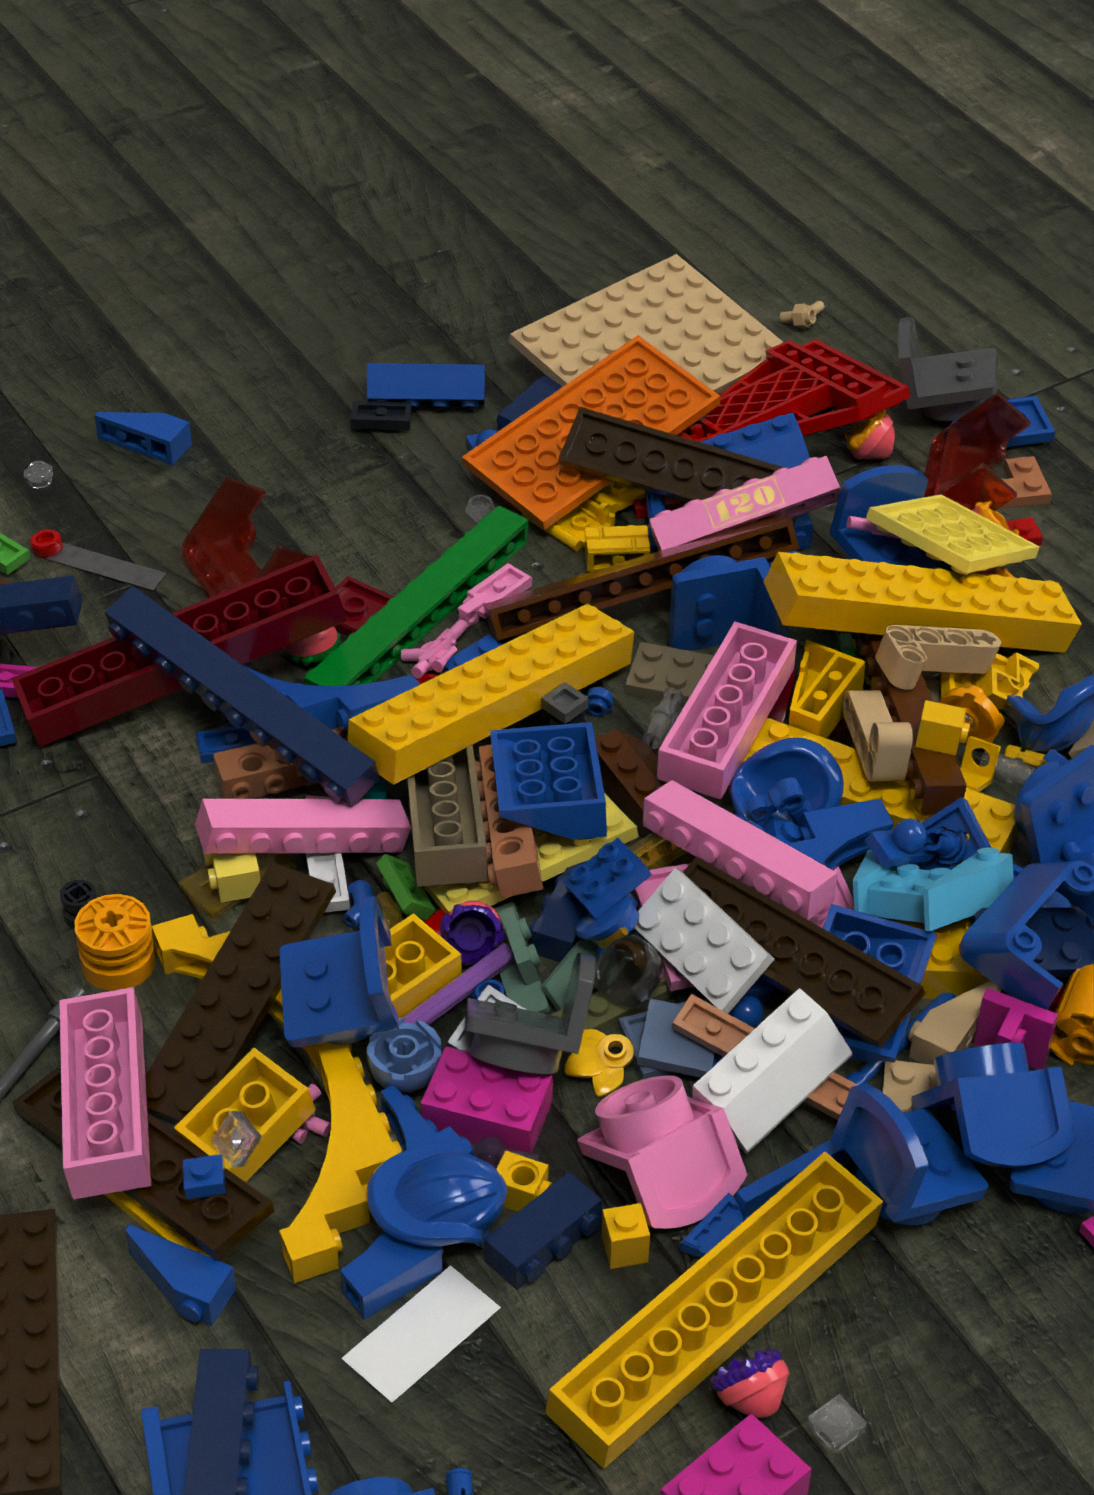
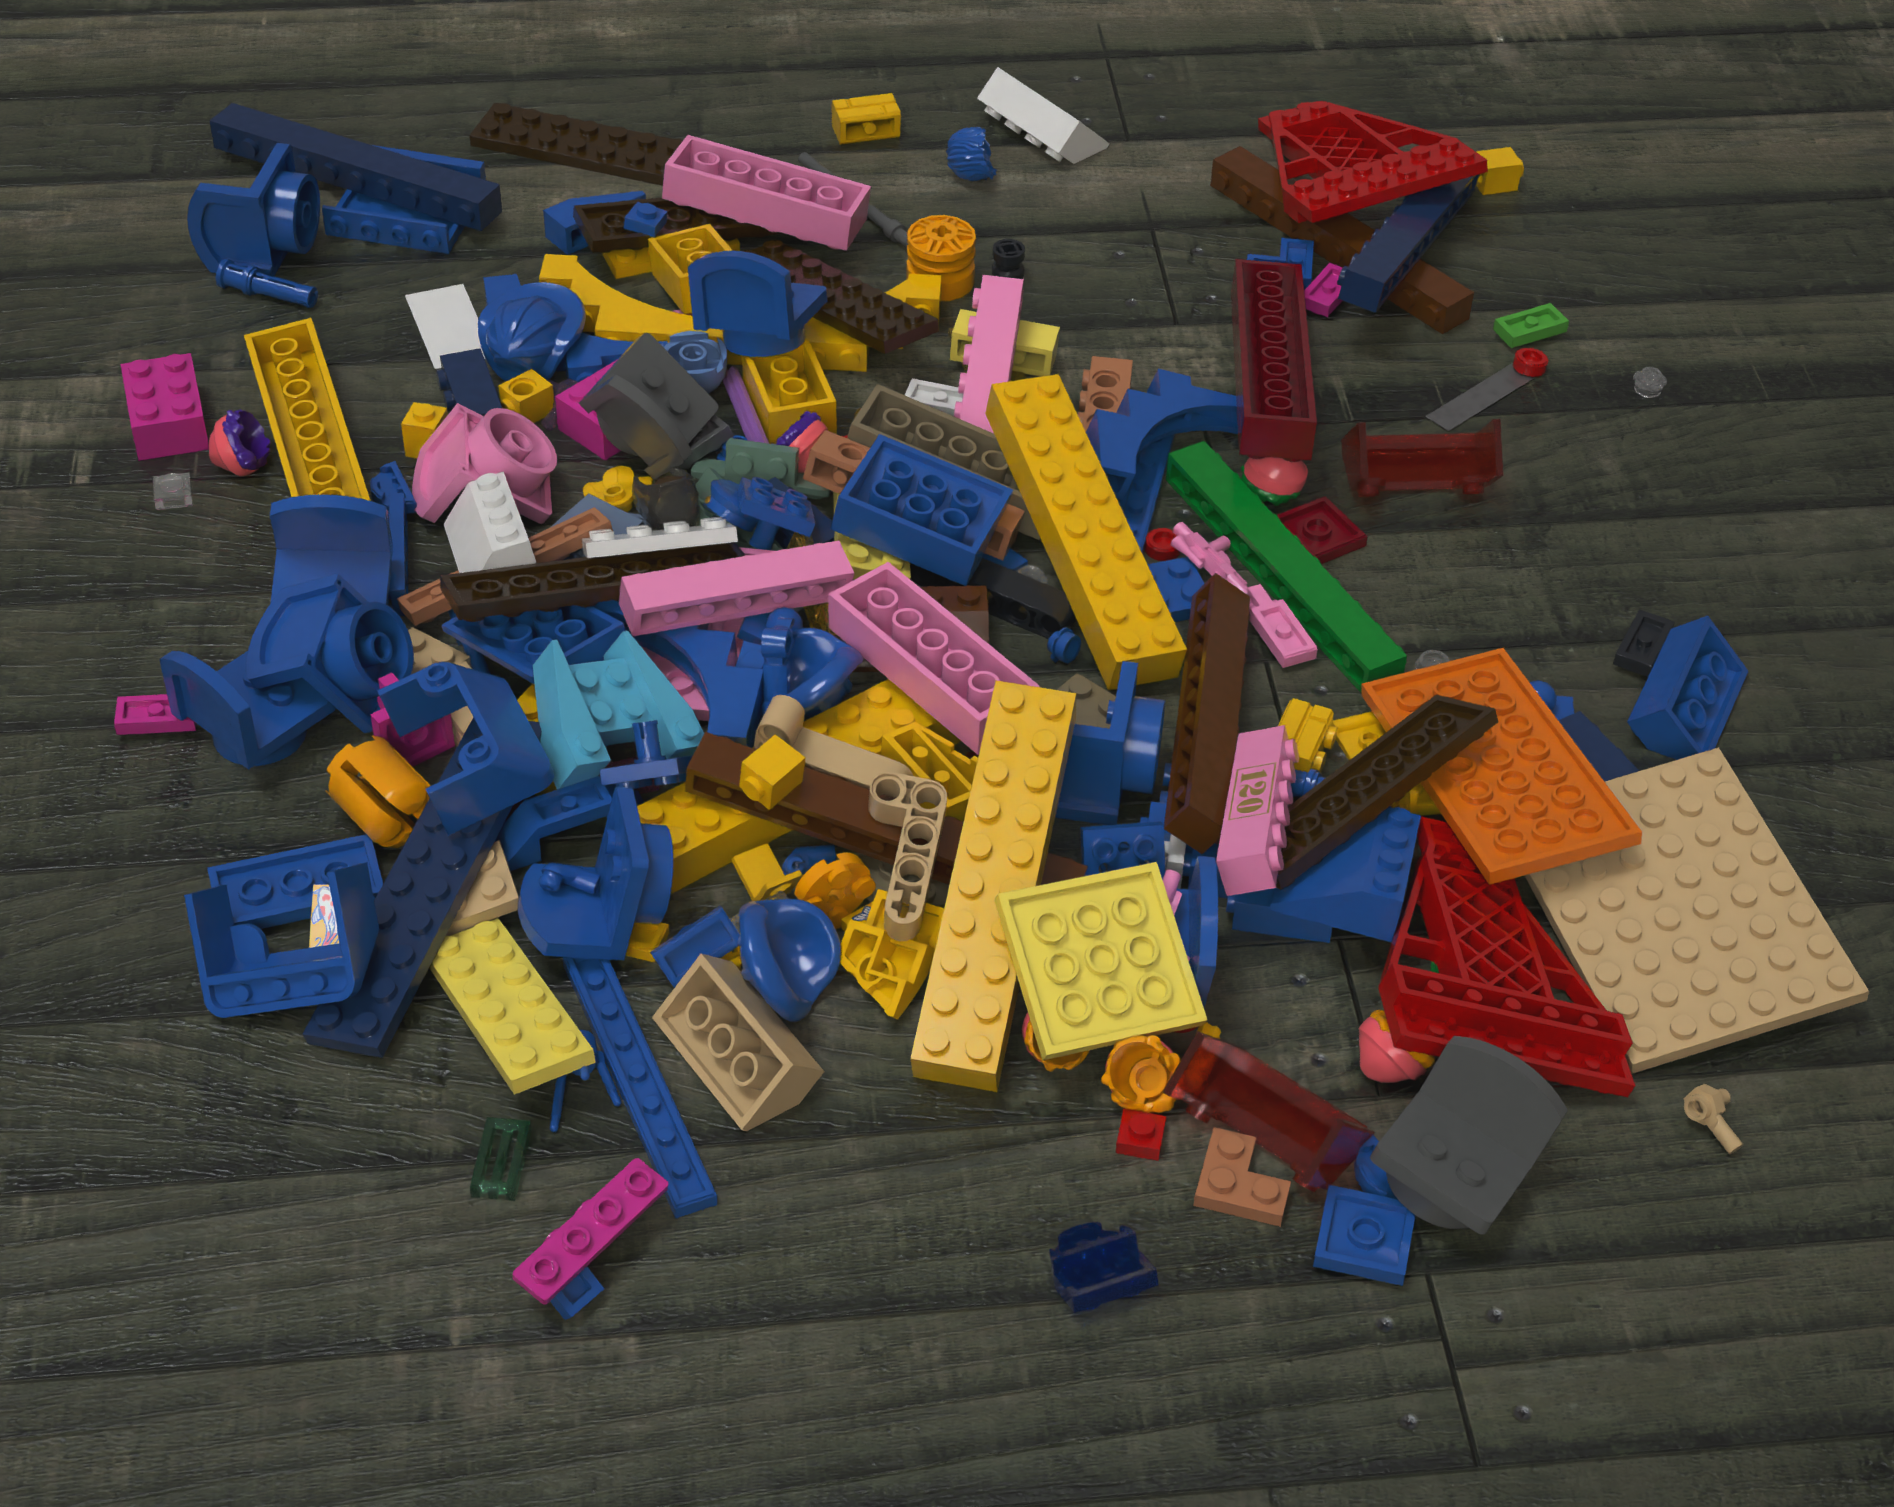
camera: 115 degrees right, 0 degrees up
blue slope [95,412,192,465] -> none
dark blue brick [105,586,380,807] -> none
clear plate [211,1111,262,1167] -> none
dark grey plate [541,682,589,724] -> none
blue tile [864,818,936,867] -> none

